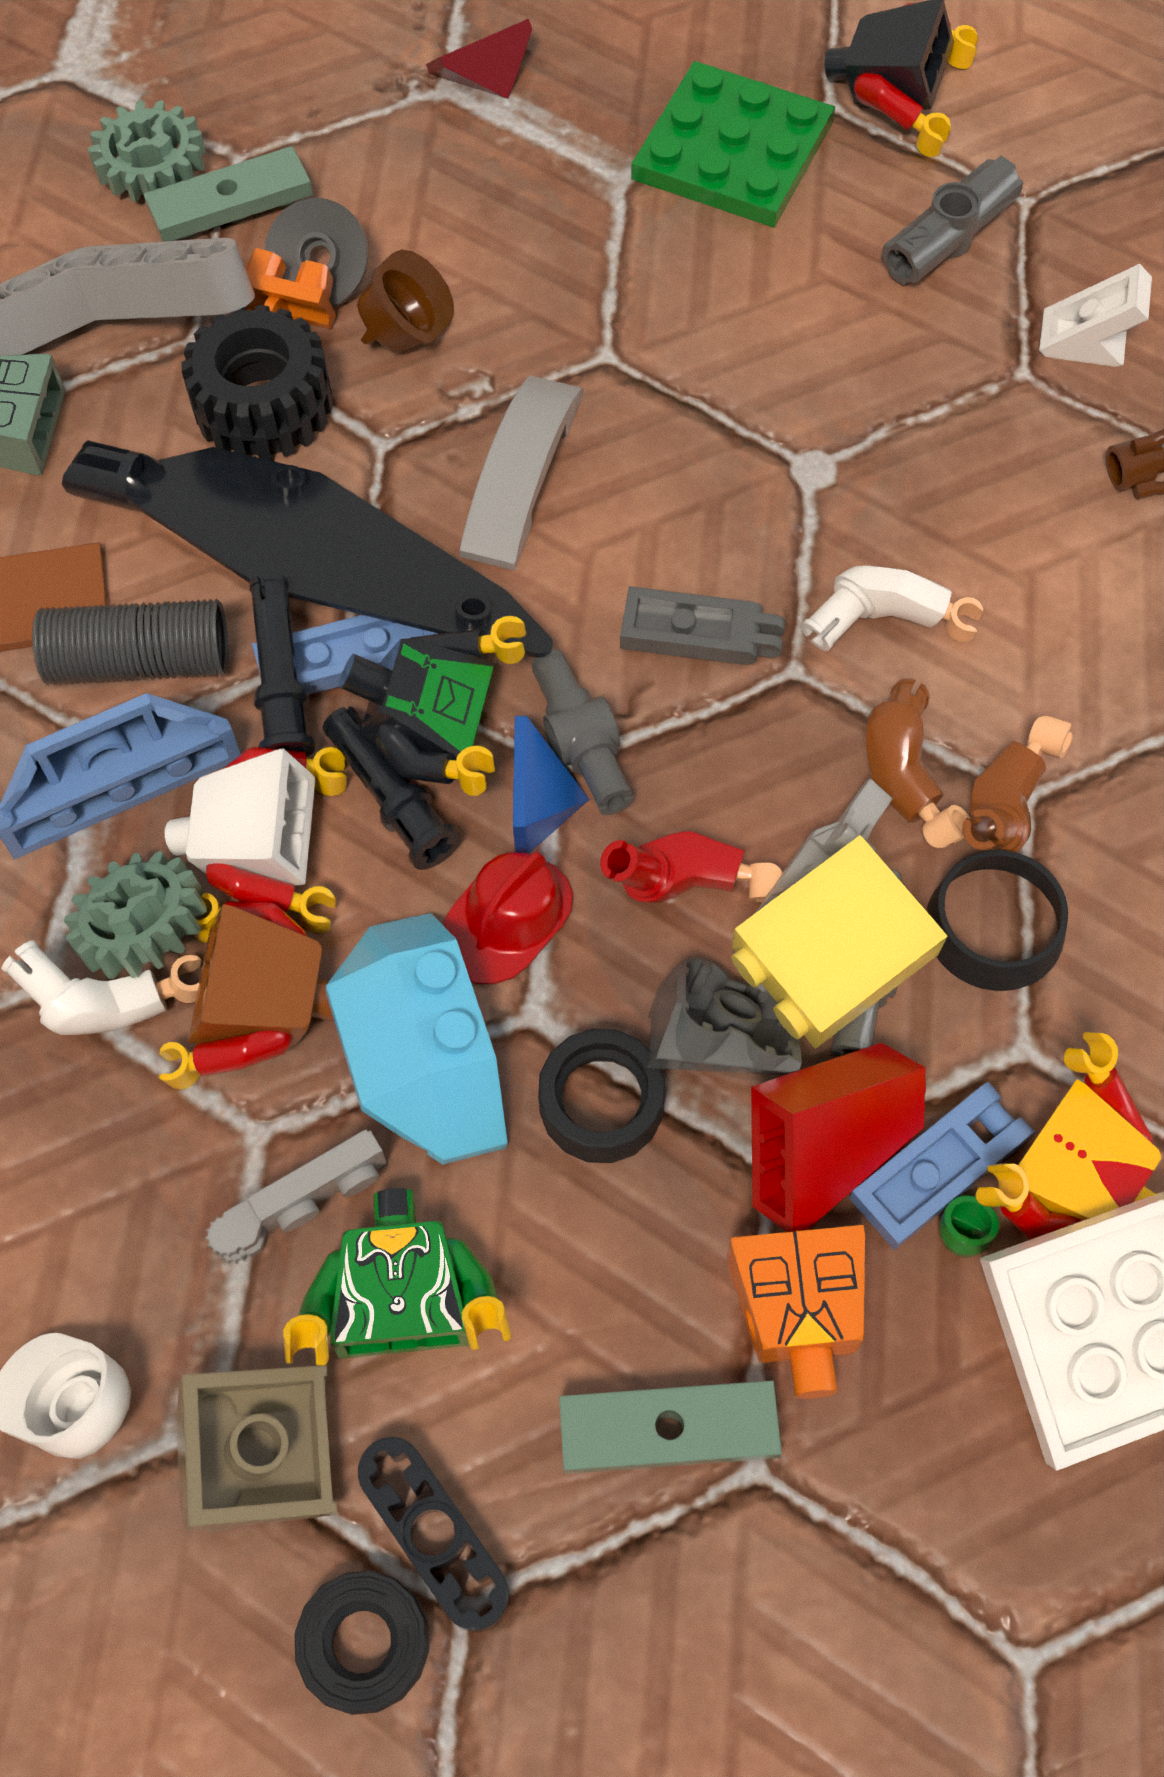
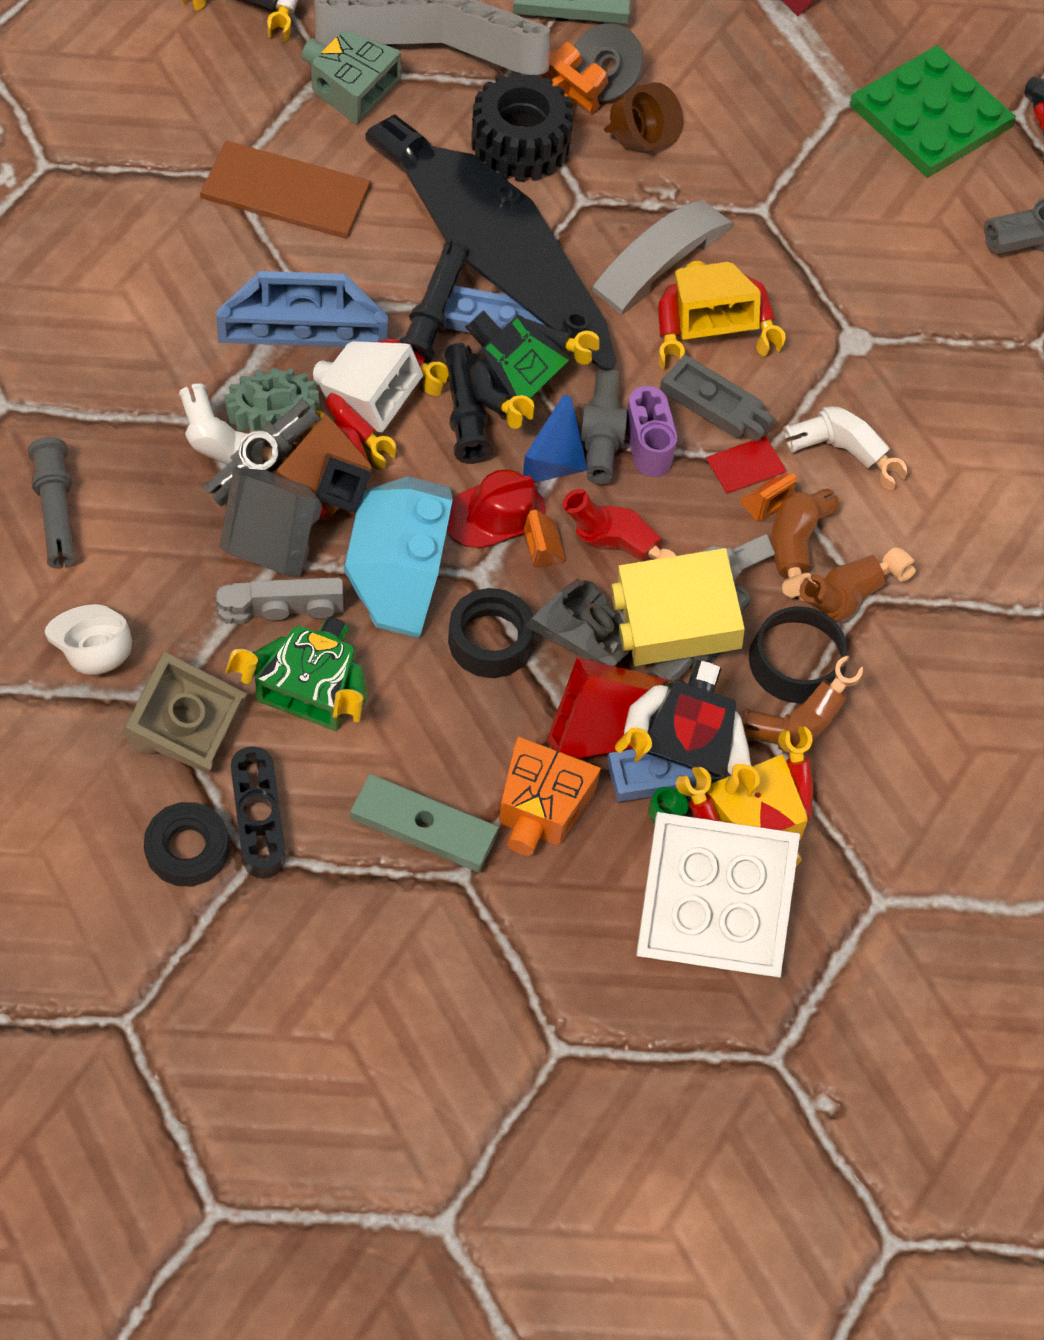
camera: 20 degrees right, 5 degrees down
dark grey piece [32,598,229,686] -> none
none -> dark grey pin [203,398,321,507]
none -> dark grey slope [219,468,322,577]
none -> black slope [315,453,372,513]
none -> orange slope [524,510,565,568]
none -> torso [615,660,760,797]
none -> medium lavender beam [626,386,677,477]
none -> yellow torso [658,261,786,370]
none -> red sticker [705,436,787,493]
none -> orange slope [739,472,797,522]
none -> dark orange arm [742,656,863,754]

